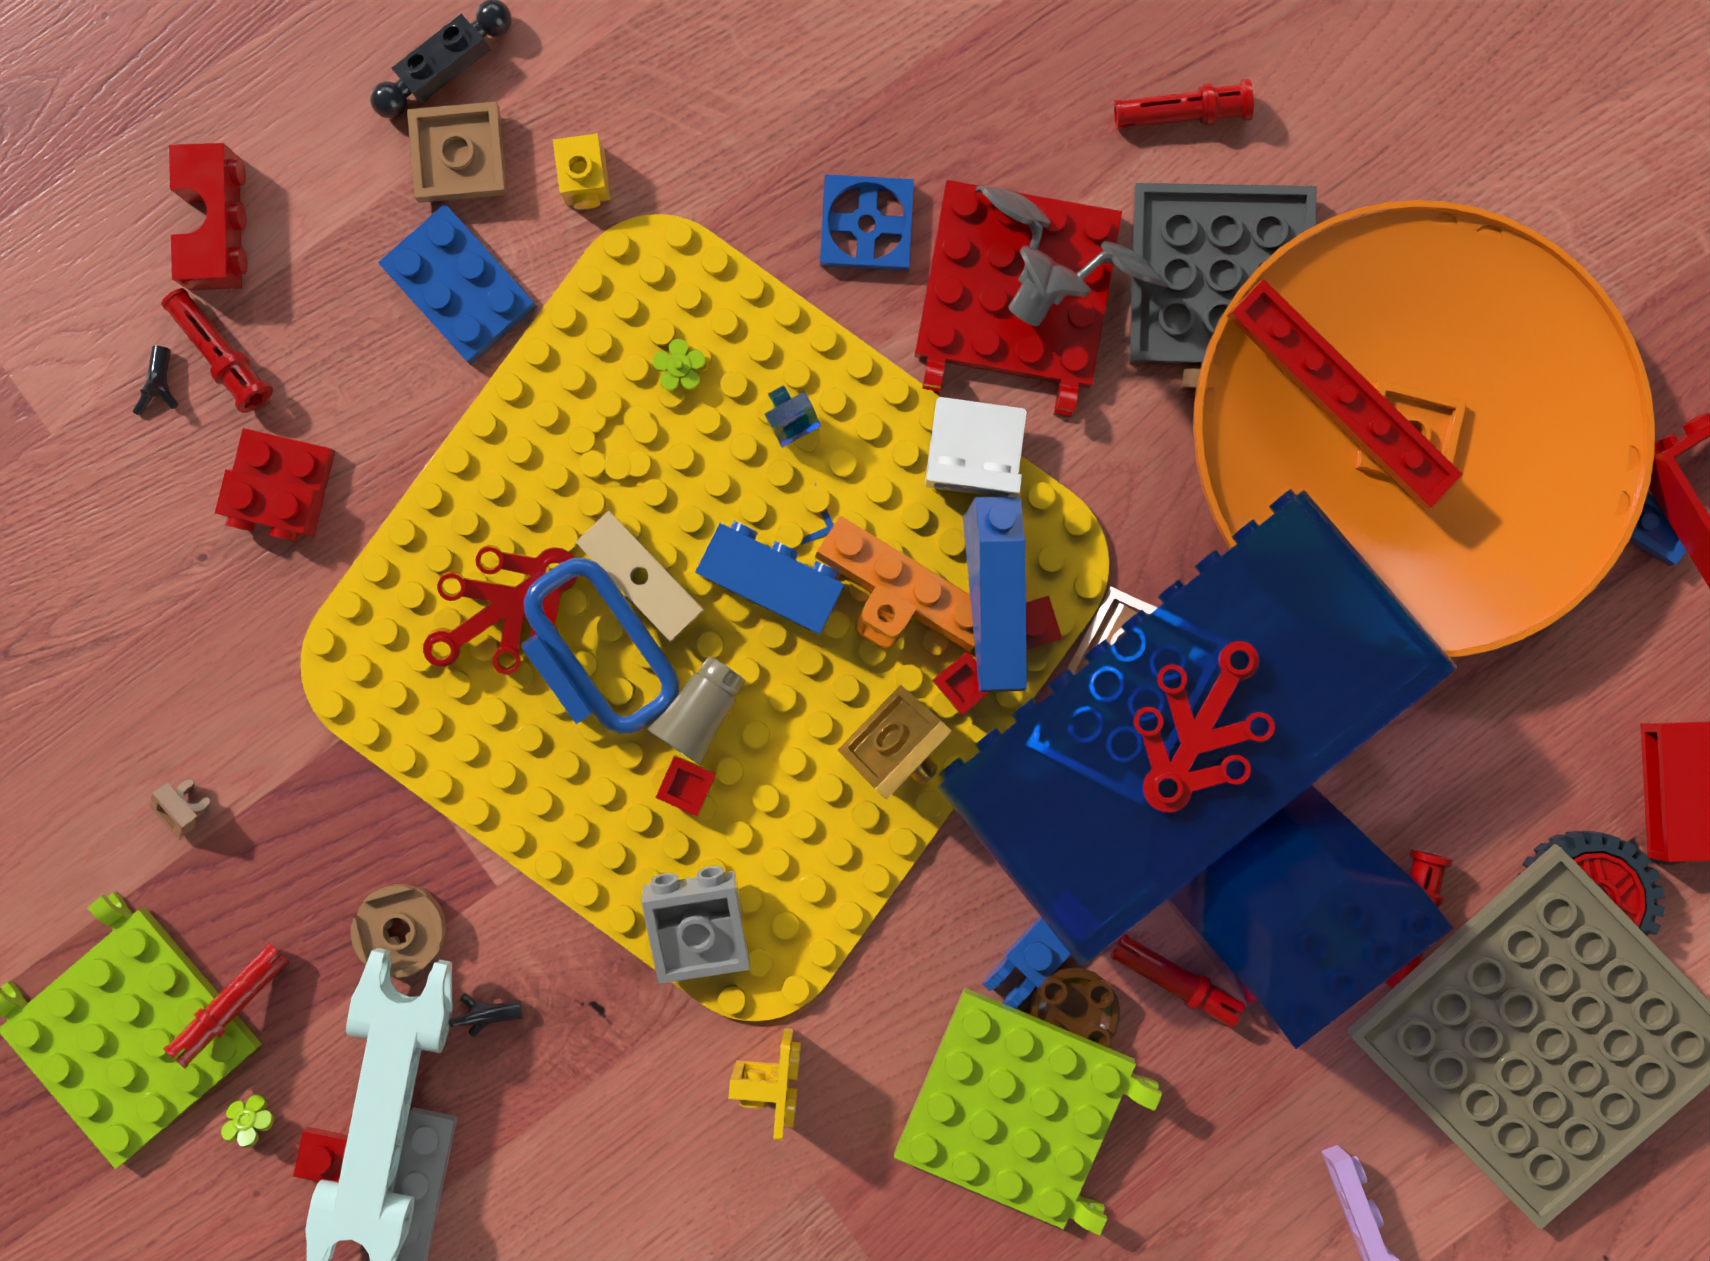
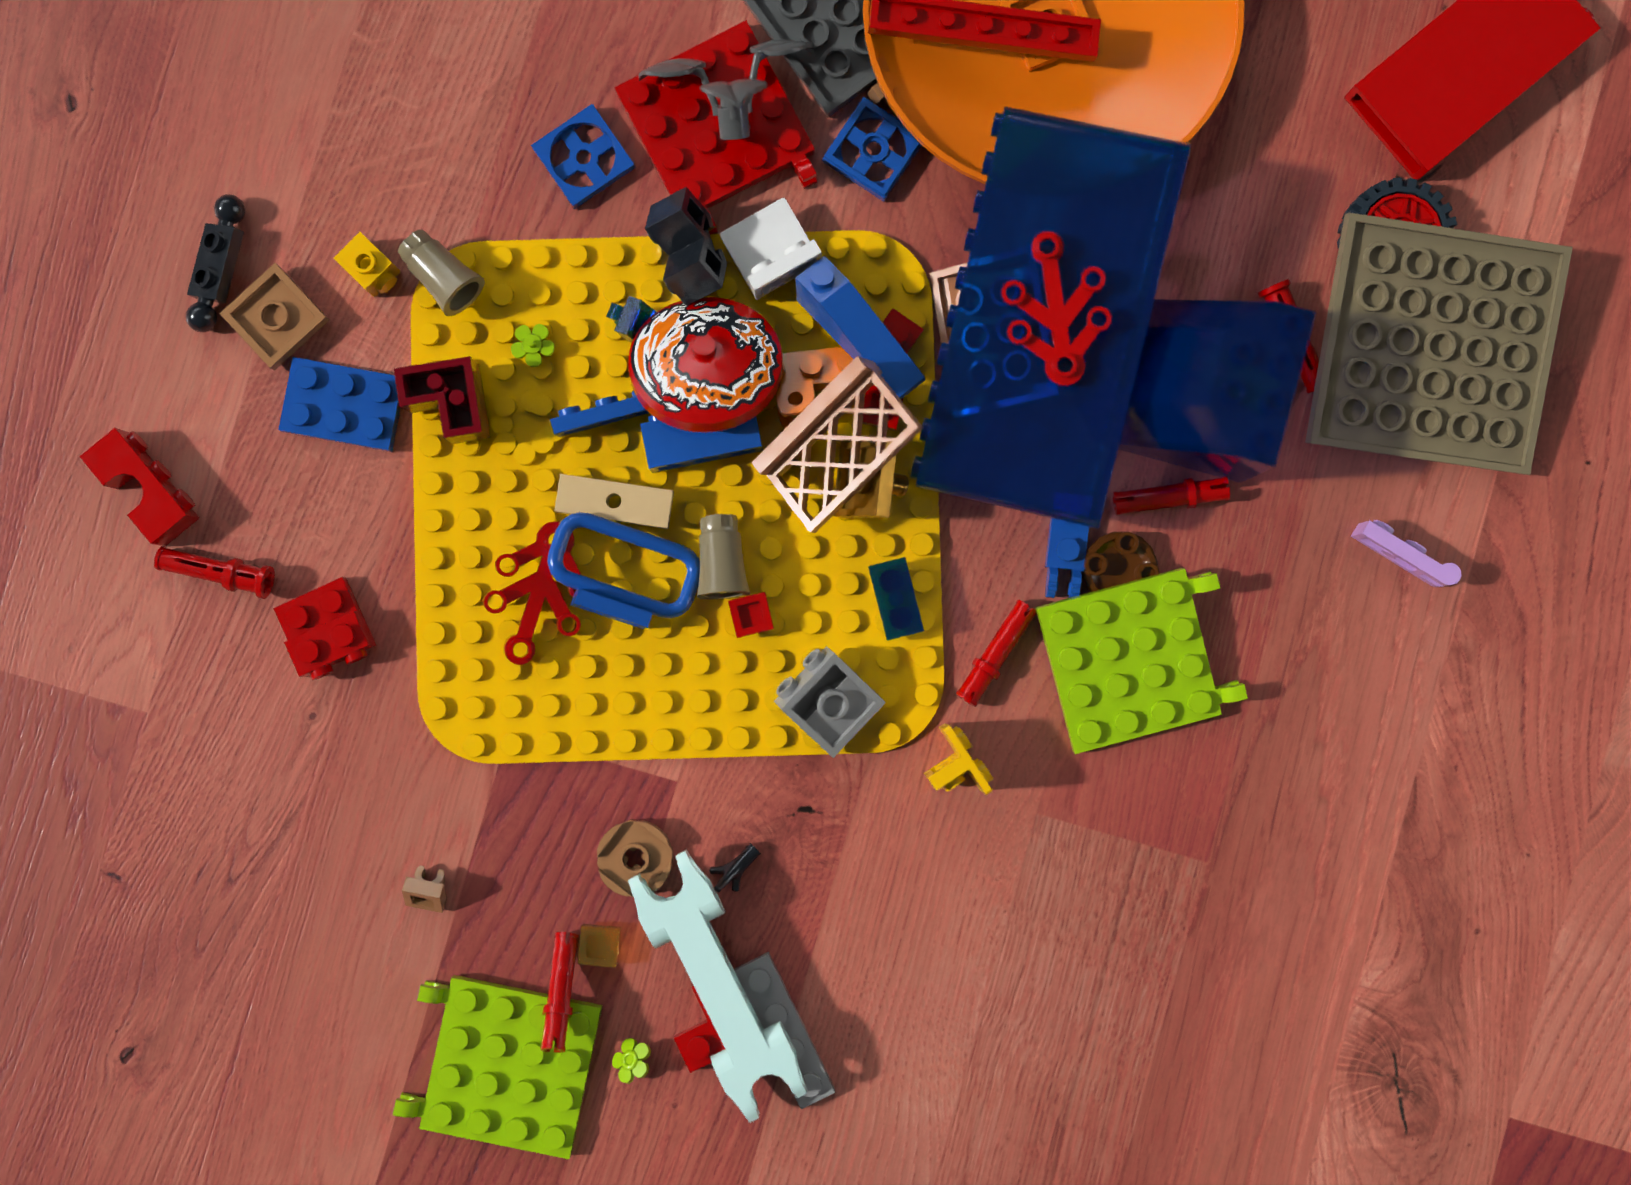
camera: 30 degrees left, 0 degrees up
black bar [132,345,179,415] -> none
none -> dark red brick [394,356,491,444]
none -> dark tan plant [398,230,484,316]
none -> blue plate [550,391,649,437]
none -> clear yellow plate [578,924,621,968]
none -> dish [628,297,783,432]
none -> black brick [645,186,727,306]
none -> fence [752,356,923,533]
none -> blue piece [822,97,922,202]
none -> clear blue plate [868,557,924,641]
none -> red pin [955,600,1037,707]

